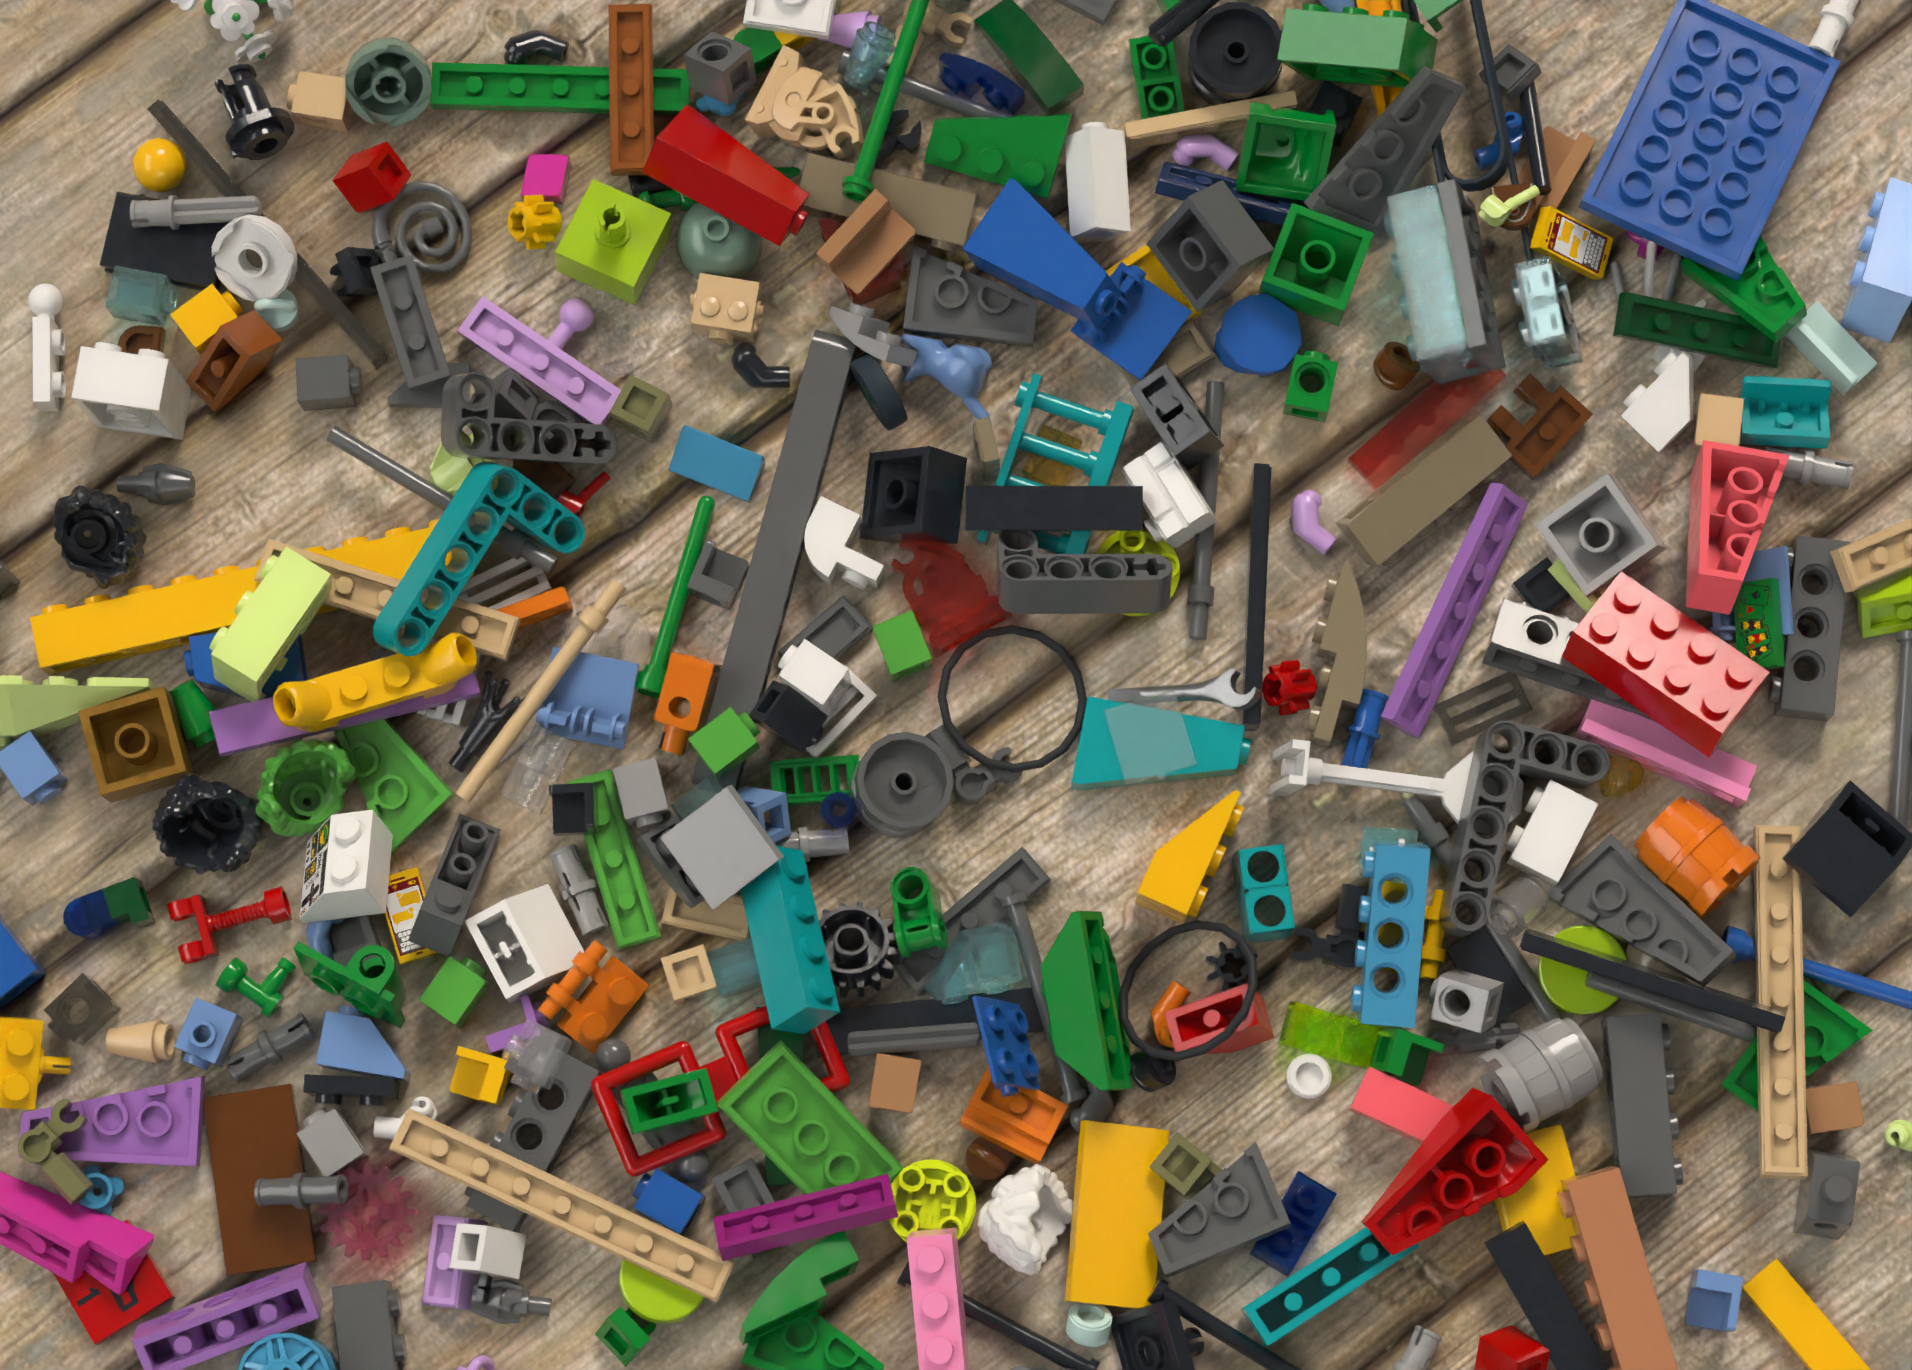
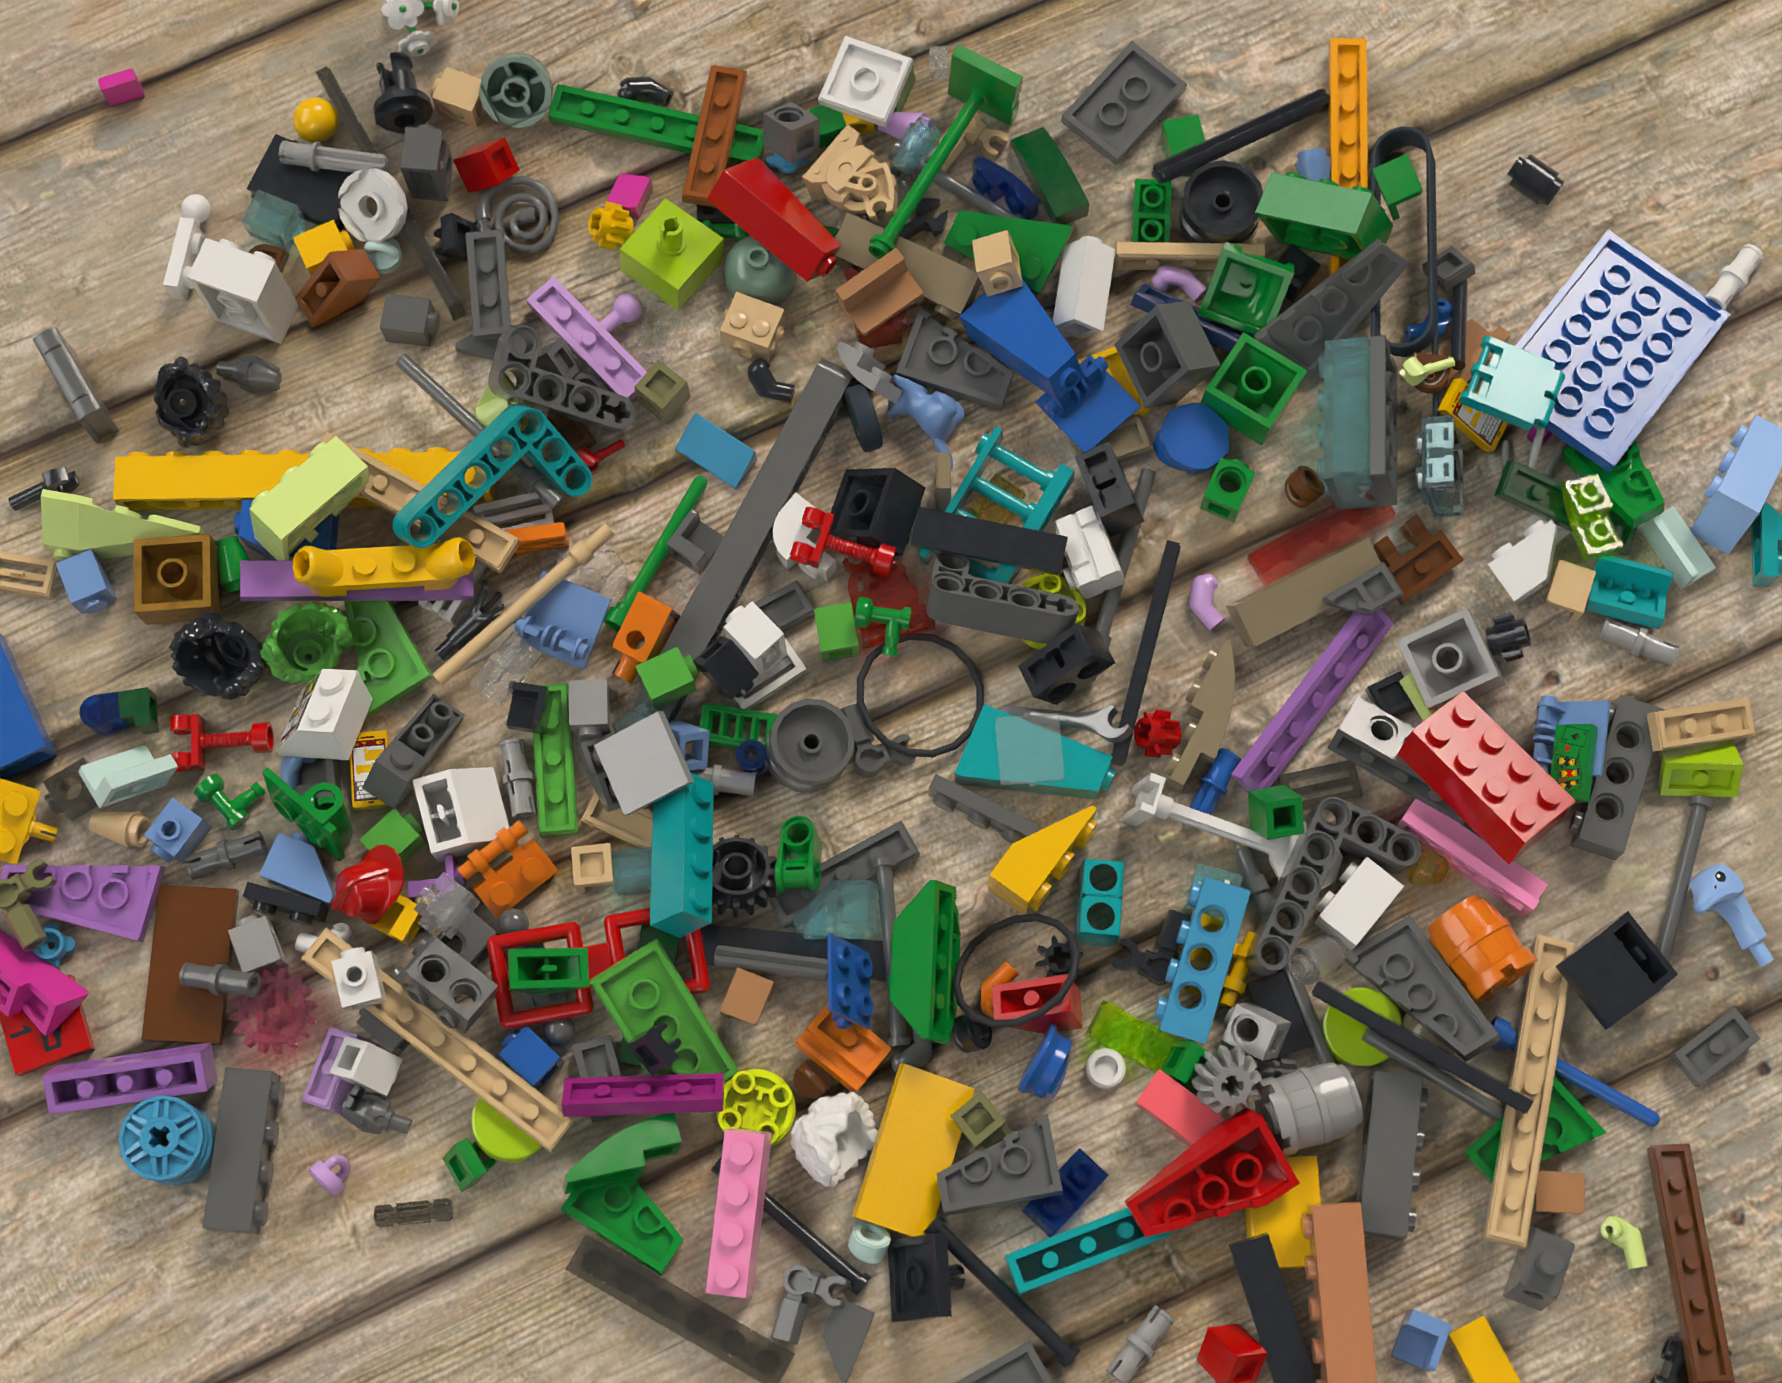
camera: 10 degrees right, 5 degrees down
coral wedge [1686,440,1790,615] -> none
none -> light aqua panel [78,745,178,808]
none -> red piece [330,845,404,924]
none -> white brick [331,947,387,1012]
none -> dark grey brick [400,125,454,201]
none -> dark grey brick [403,938,498,1033]
none -> black tile [626,1022,682,1075]
none -> red bar [790,507,897,577]
none -> green piece [855,597,912,656]
none -> dark grey plate [929,774,1040,844]
none -> tan brick [972,230,1023,296]
none -> blue hat [1017,1023,1072,1100]
none -> black brick [1018,623,1115,705]
none -> light grey gear [1191,1045,1262,1115]
none -> green brick [1248,785,1304,840]
none -> dark grey tile [1322,562,1404,616]
none -> plate [1459,336,1565,431]
none -> black gear [1485,612,1531,662]
none -> clear neon green slope [1561,474,1623,561]

